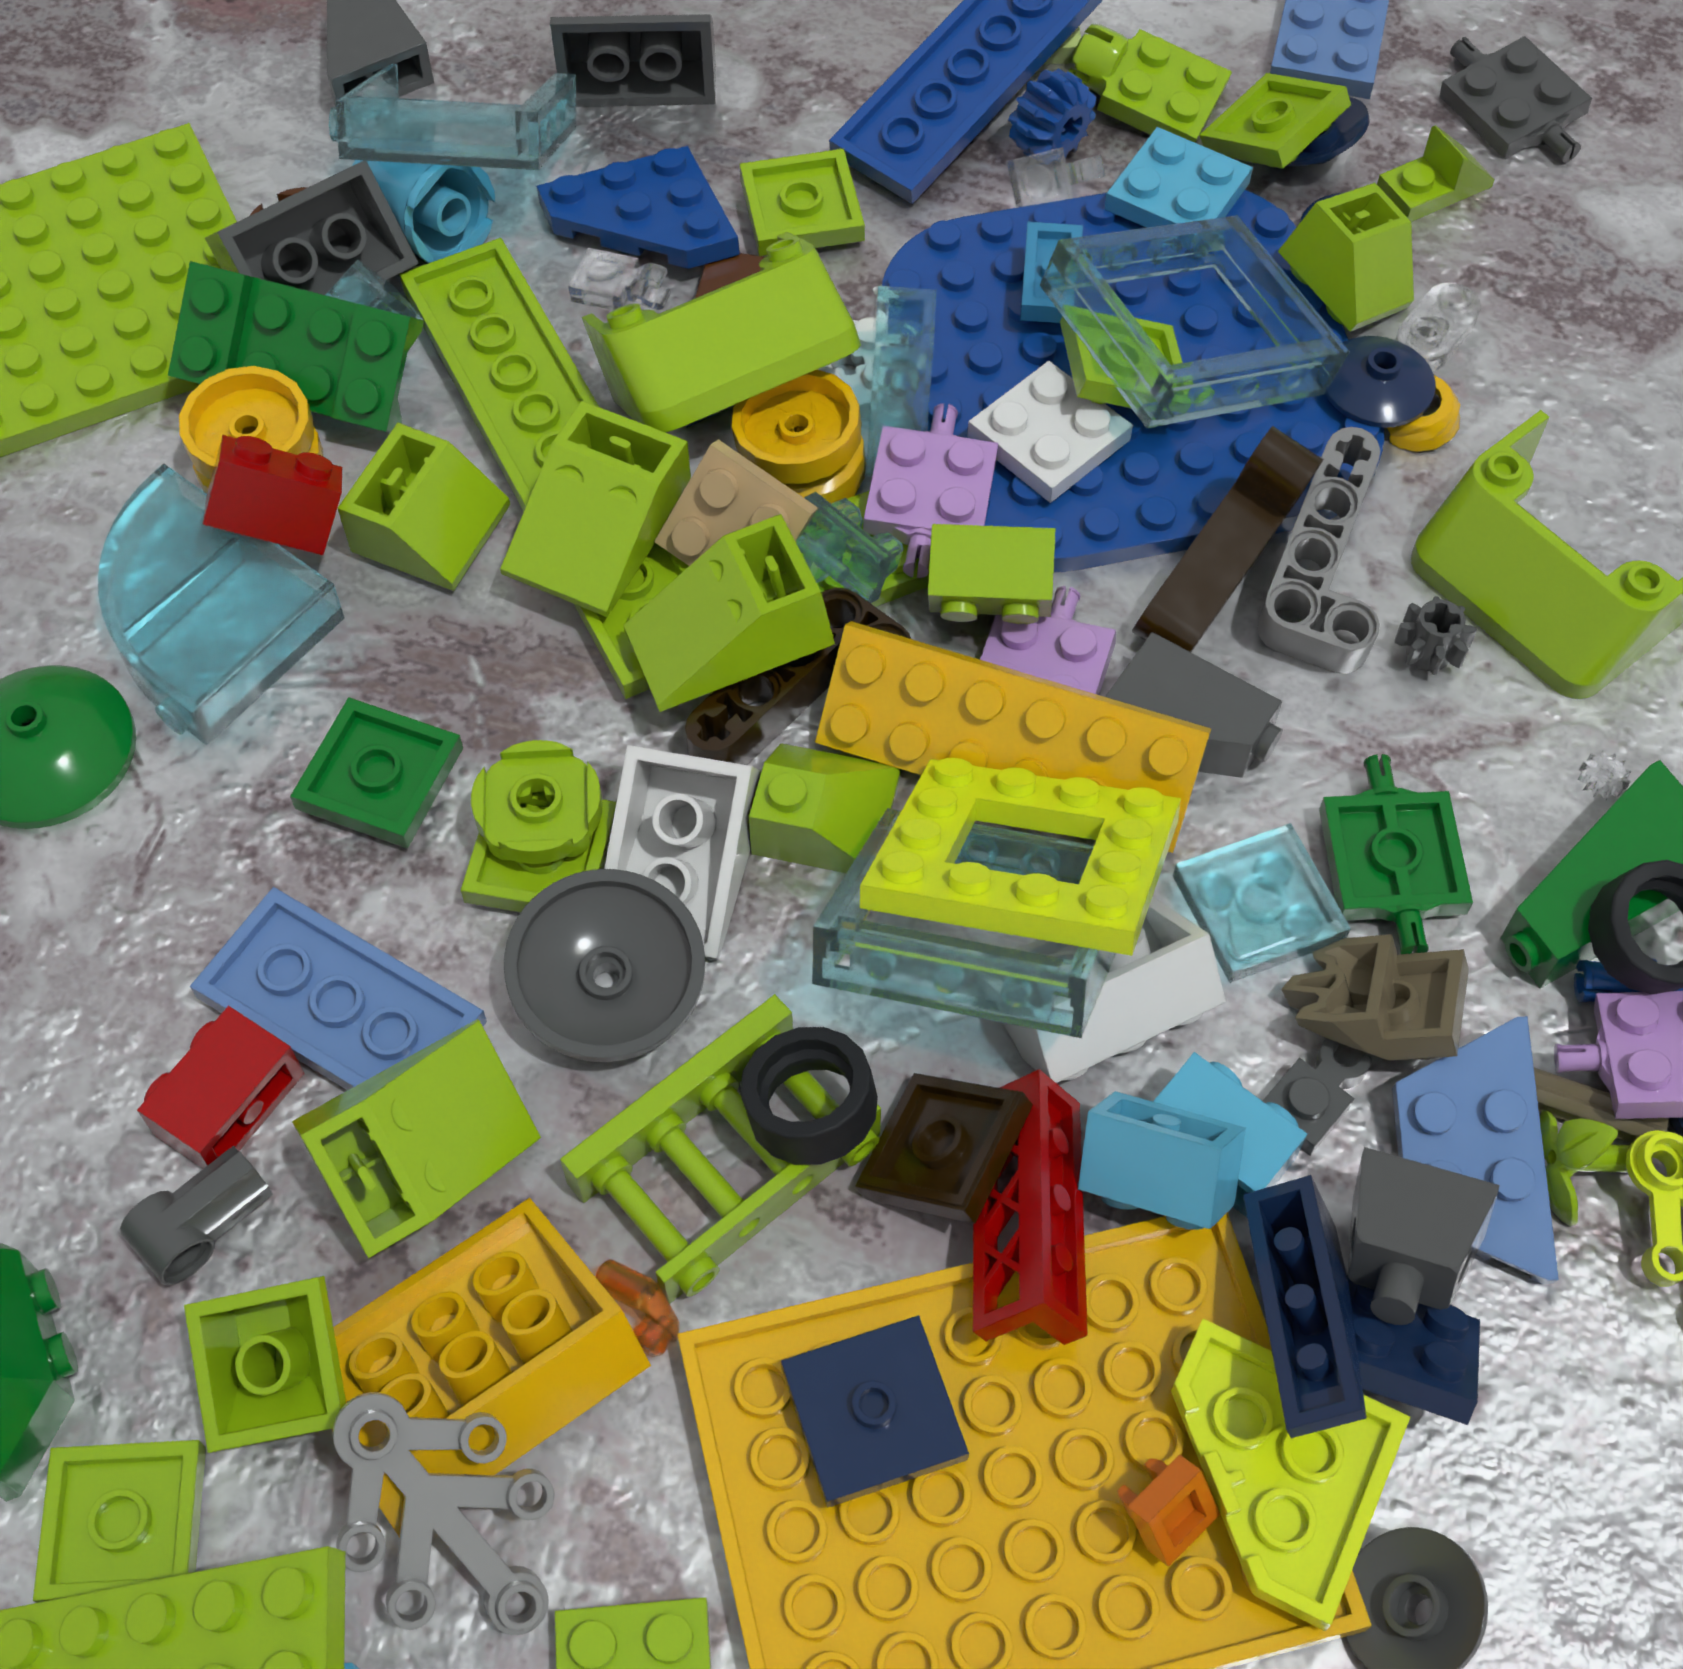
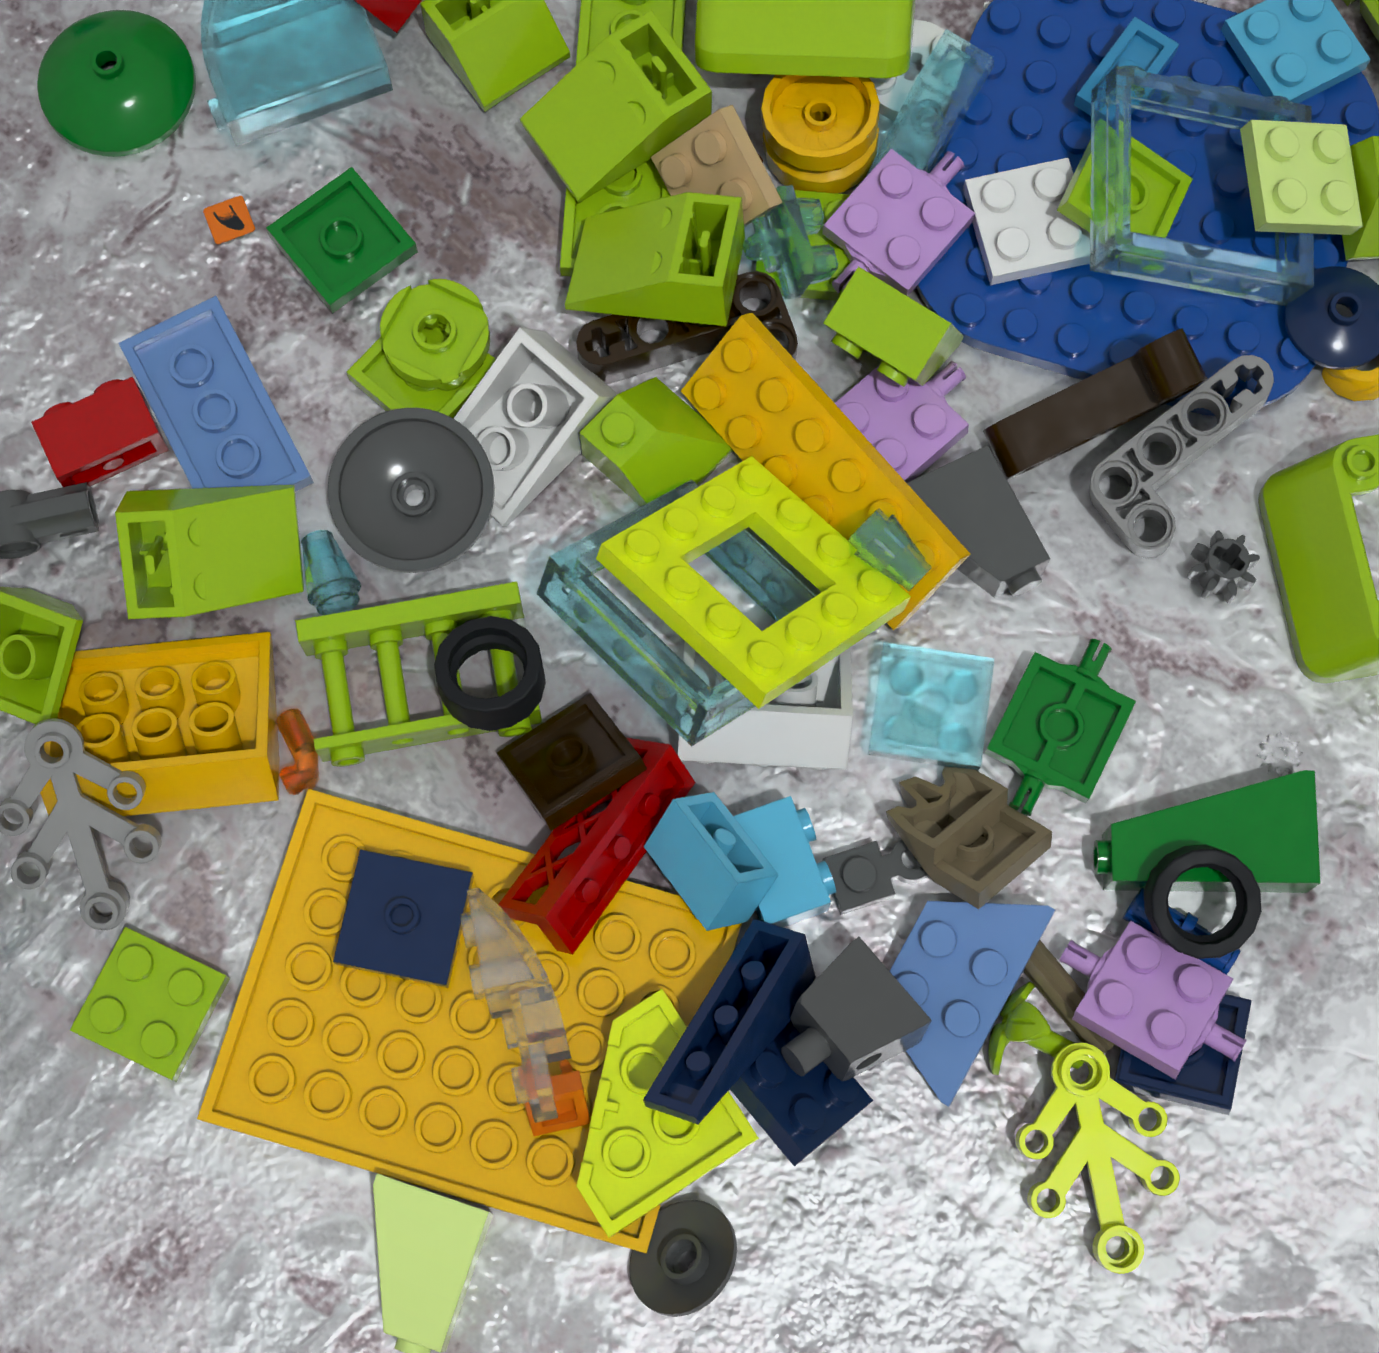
camera: 30 degrees right, 15 degrees up
none -> orange sticker [203,196,255,244]
none -> clear light blue cone [301,530,361,615]
none -> clear slope [460,888,571,1123]
none -> clear light blue cone [848,508,932,592]
none -> yellowish green plate [1240,120,1363,235]

